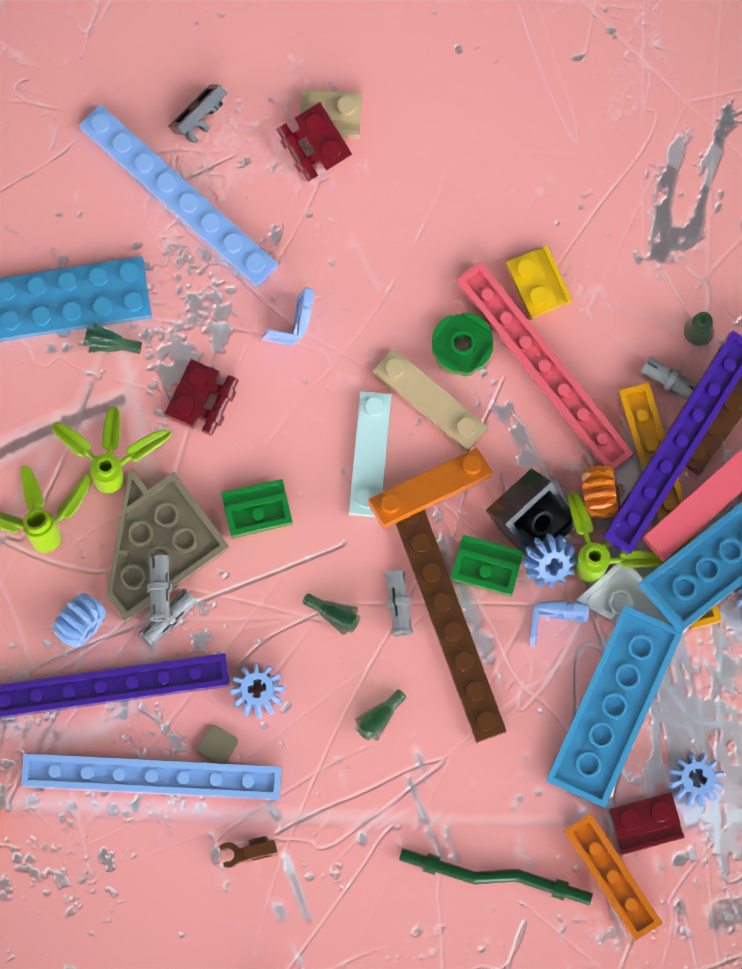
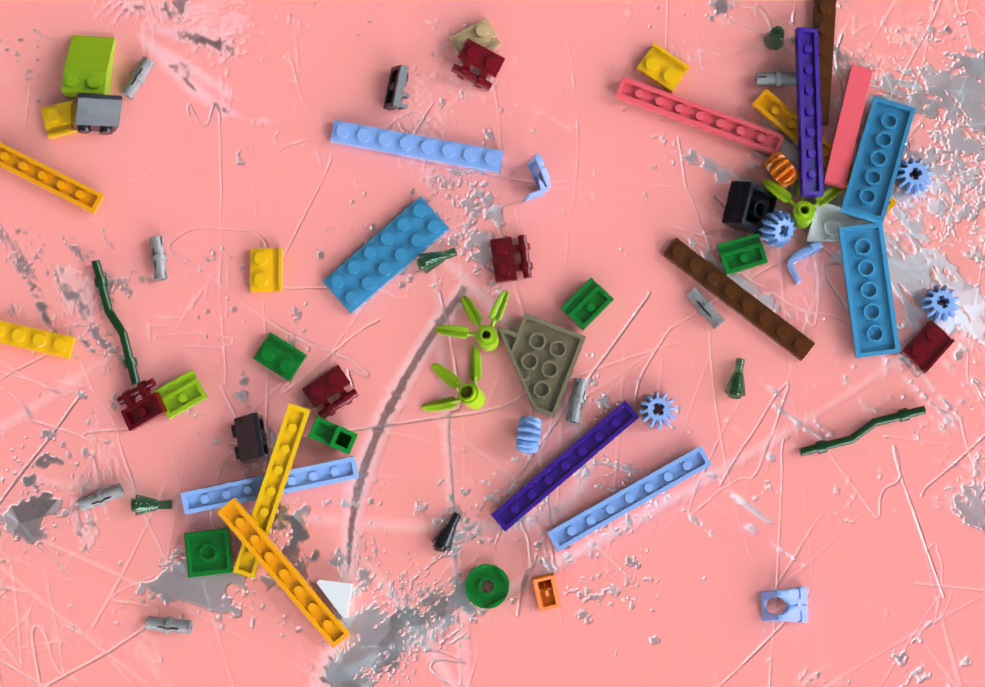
camera: 30 degrees left, 5 degrees up
light grey pin [147,554,172,622] -> none
dark tan piece [198,725,238,764] -> none
reddish brown plate [219,836,278,868] -> none
clear green cone [303,593,360,635] -> none
light aqua plate [349,391,392,518] -> none
orange plate [367,448,493,529] -> none
tan plate [373,348,488,452] -> none
green plate [432,313,493,377] -> none
orange plate [563,813,663,942] -> none

